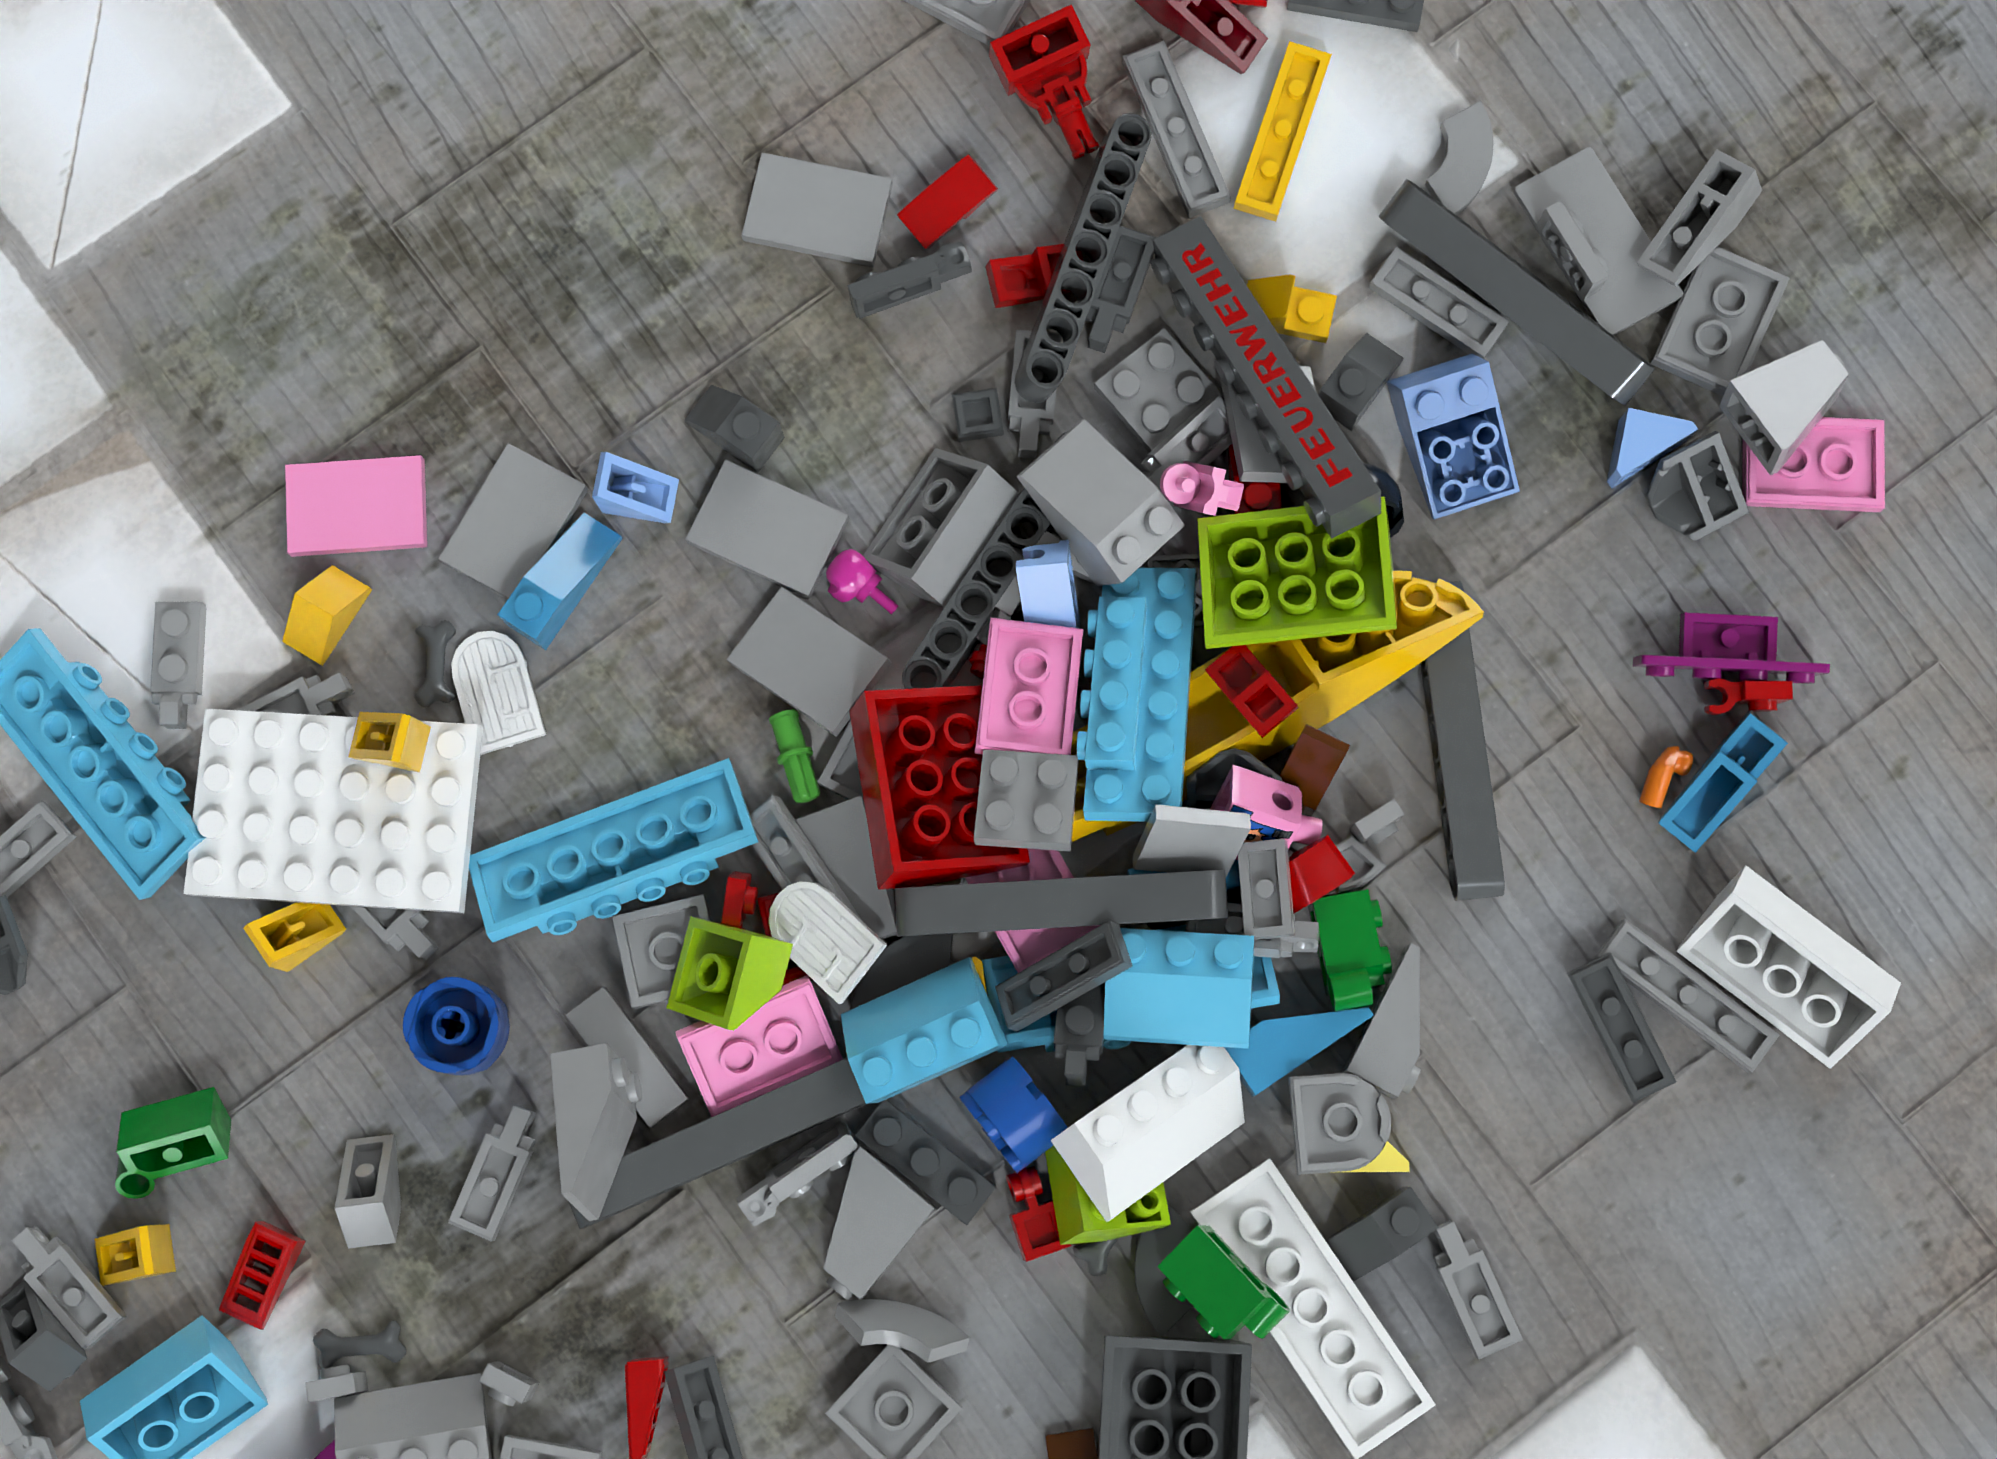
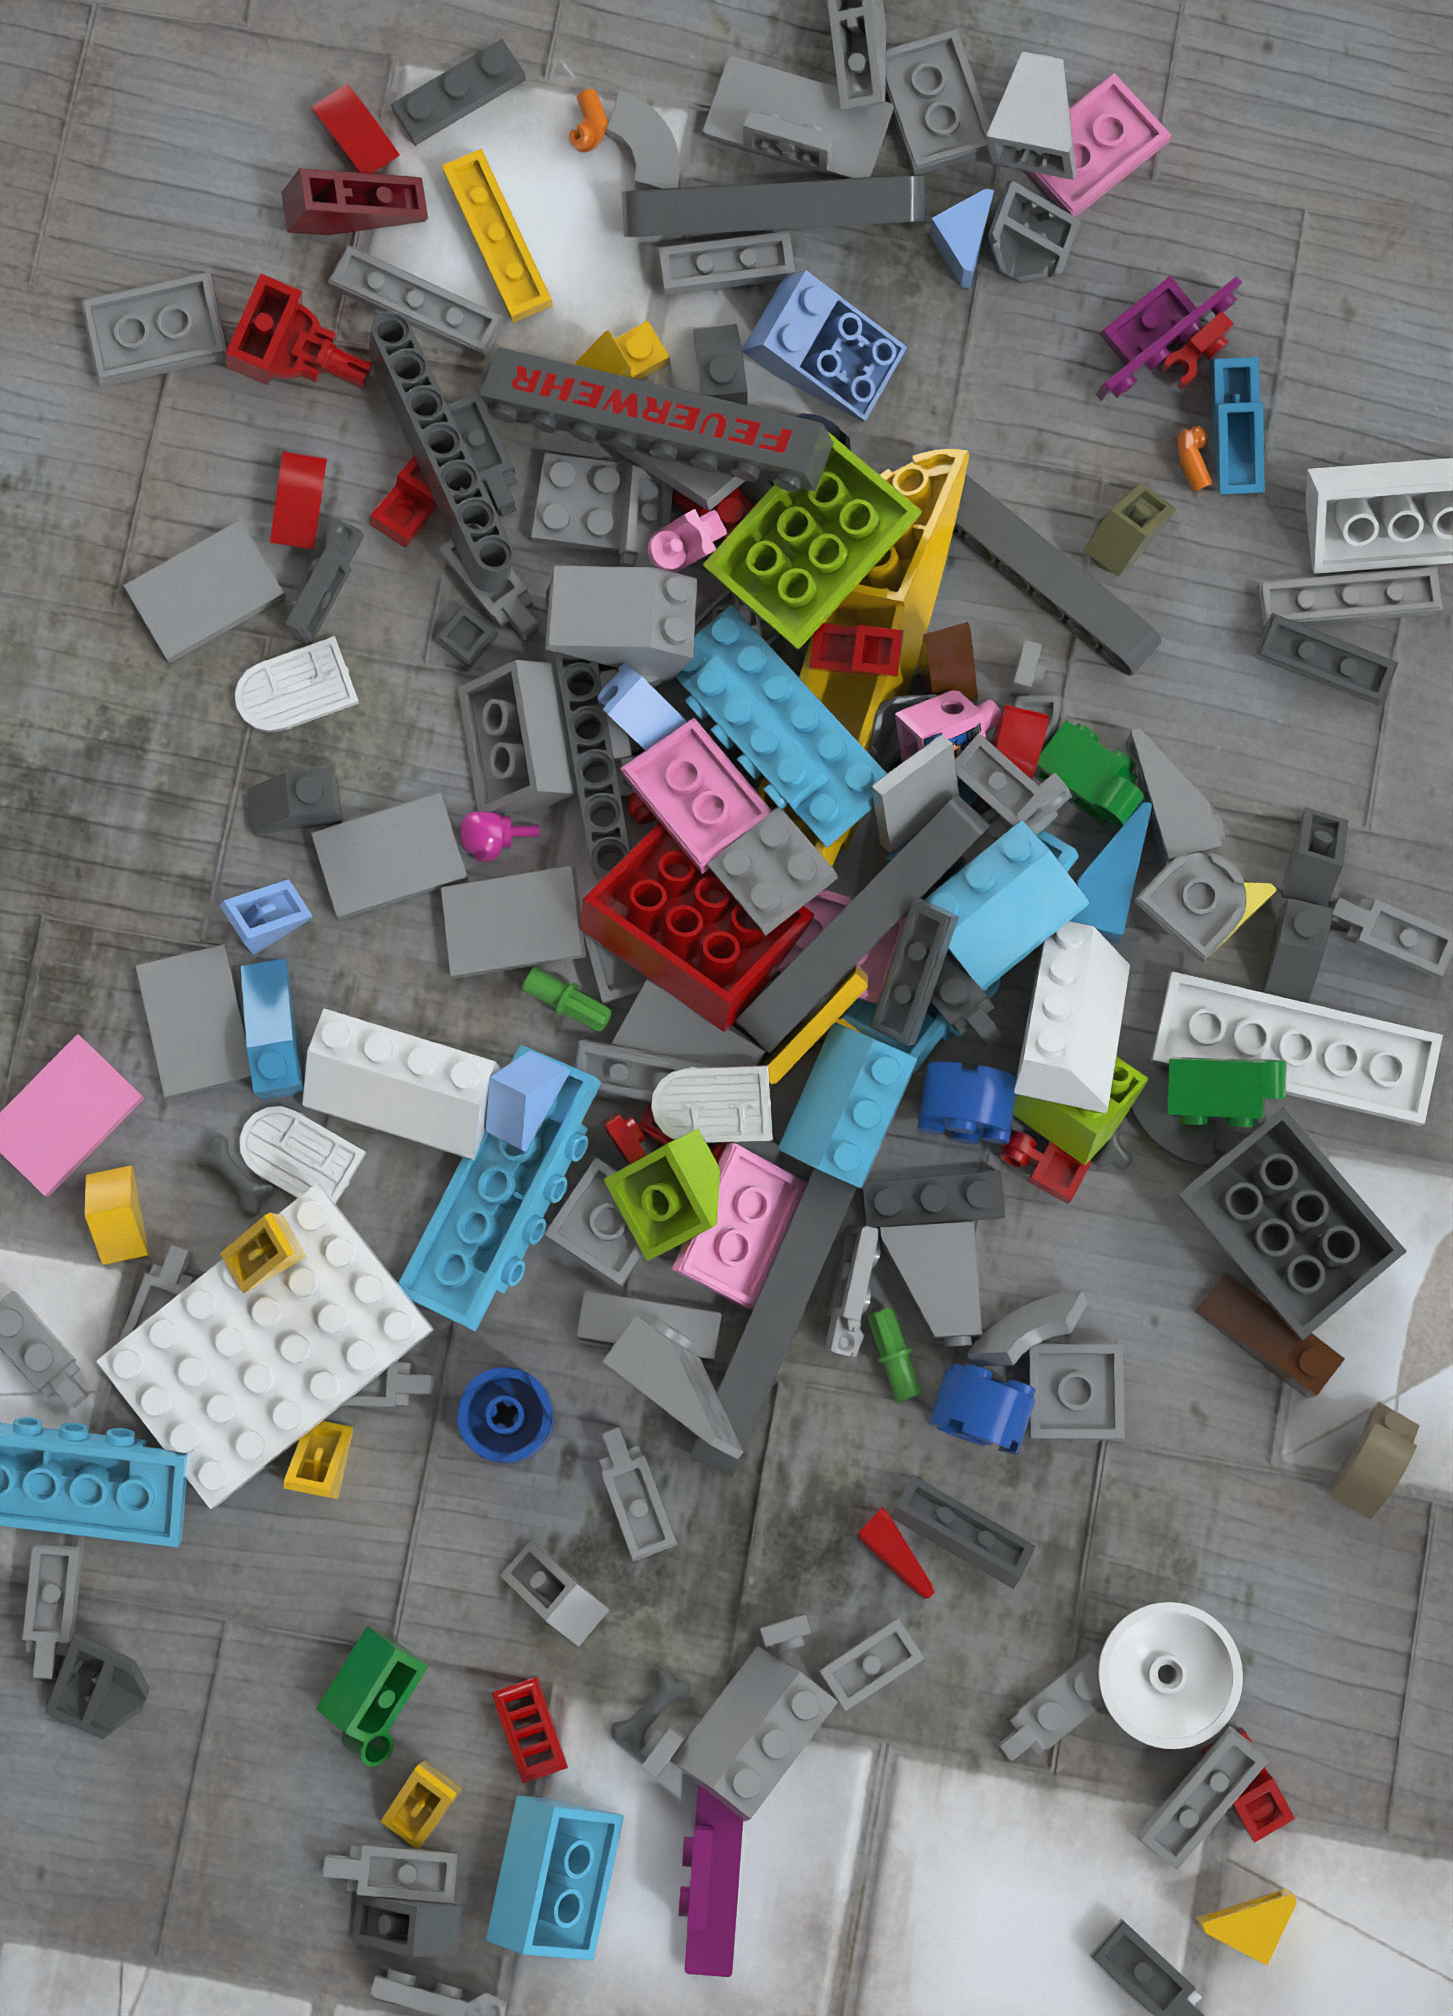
camera: 45 degrees left, 0 degrees up
none -> white window [235,636,359,733]
none -> white slope [302,1008,501,1160]
none -> light blue slope [486,1051,571,1152]
none -> orange arm [569,89,609,153]
none -> yellow tile [762,965,868,1085]
none -> bright green axle [868,1308,924,1403]
none -> blue brick [928,1363,1036,1455]
none -> olive slope [1083,483,1176,577]
none -> dark grey slope [1281,807,1349,907]

